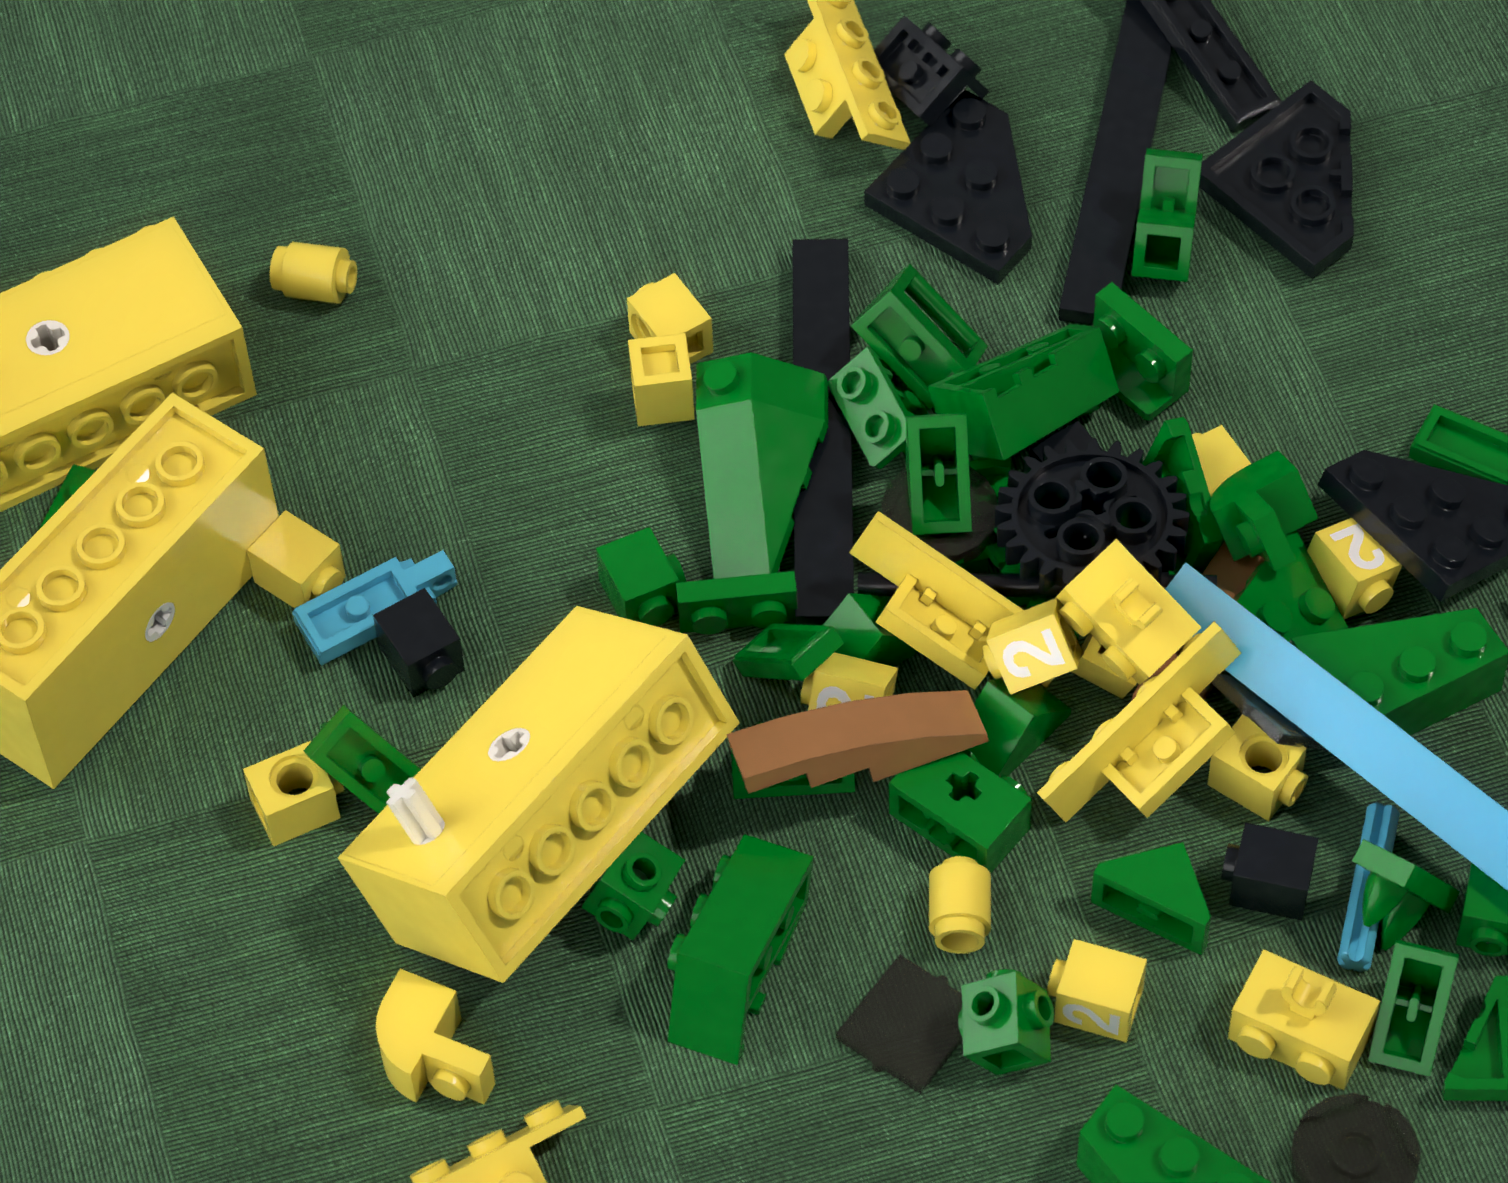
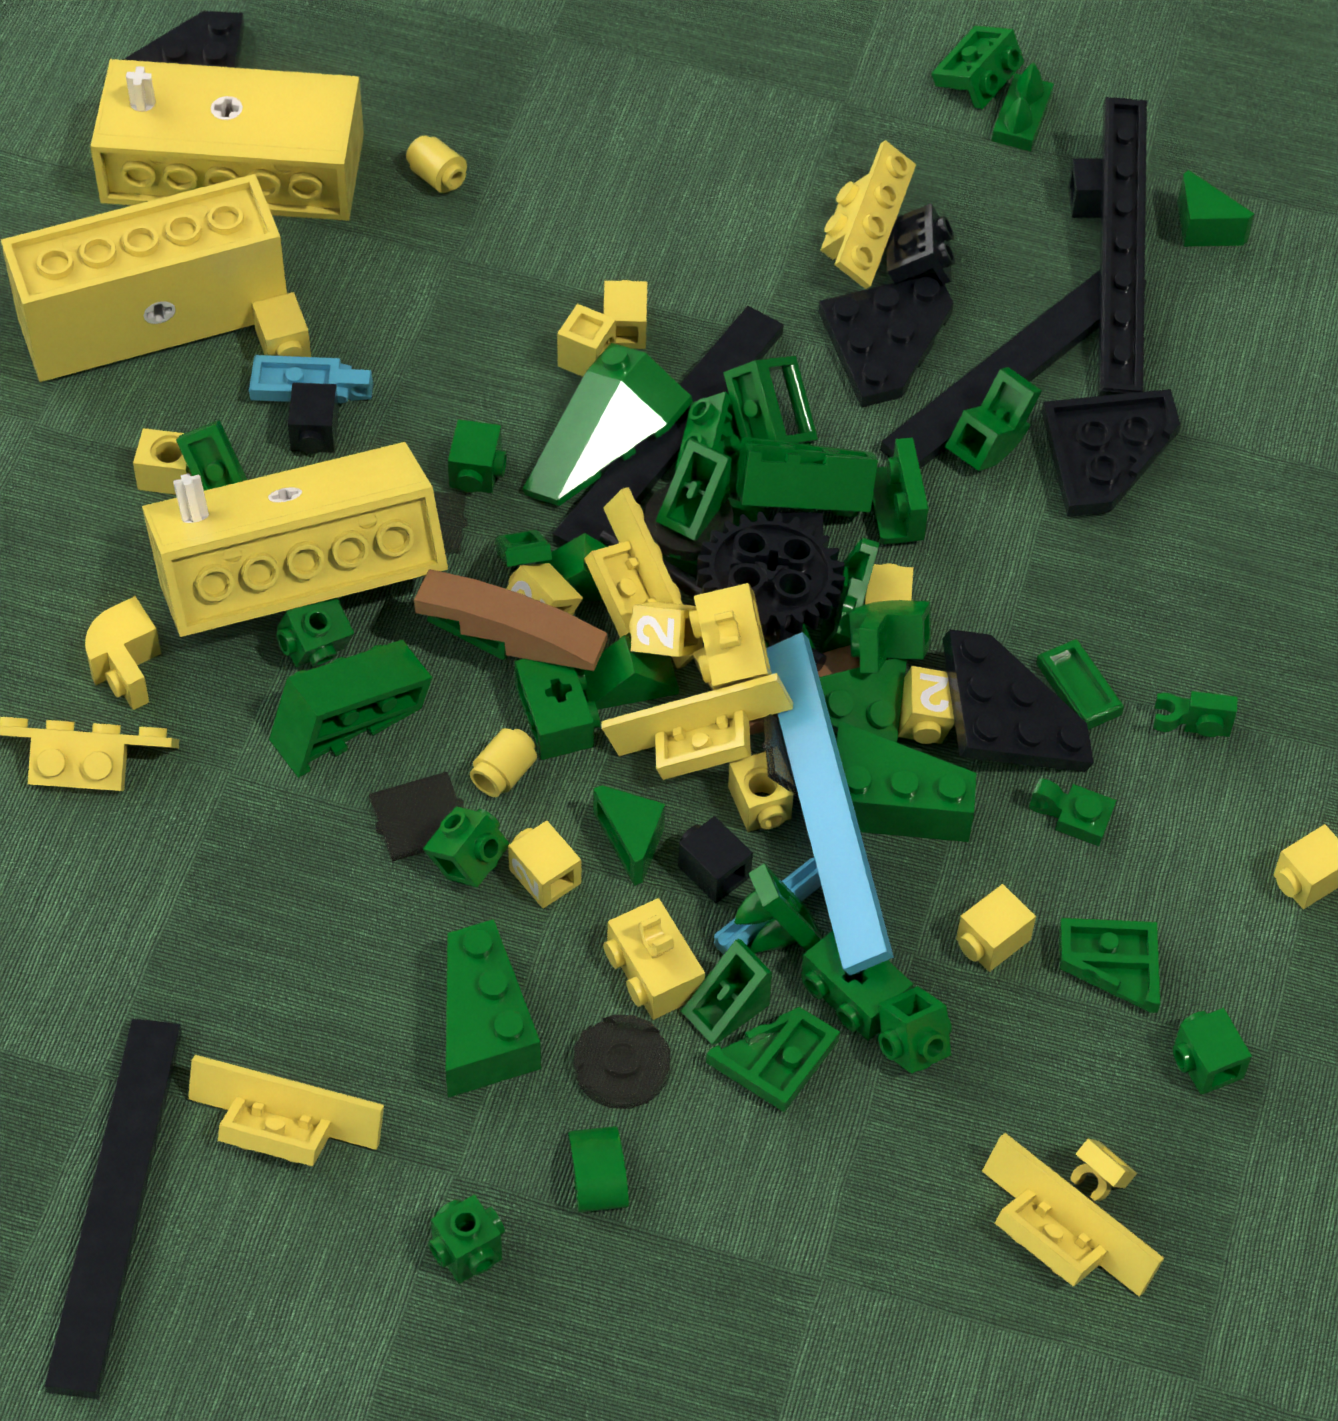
camera: 30 degrees right, 0 degrees up
green plate [676,571,797,635] -> none

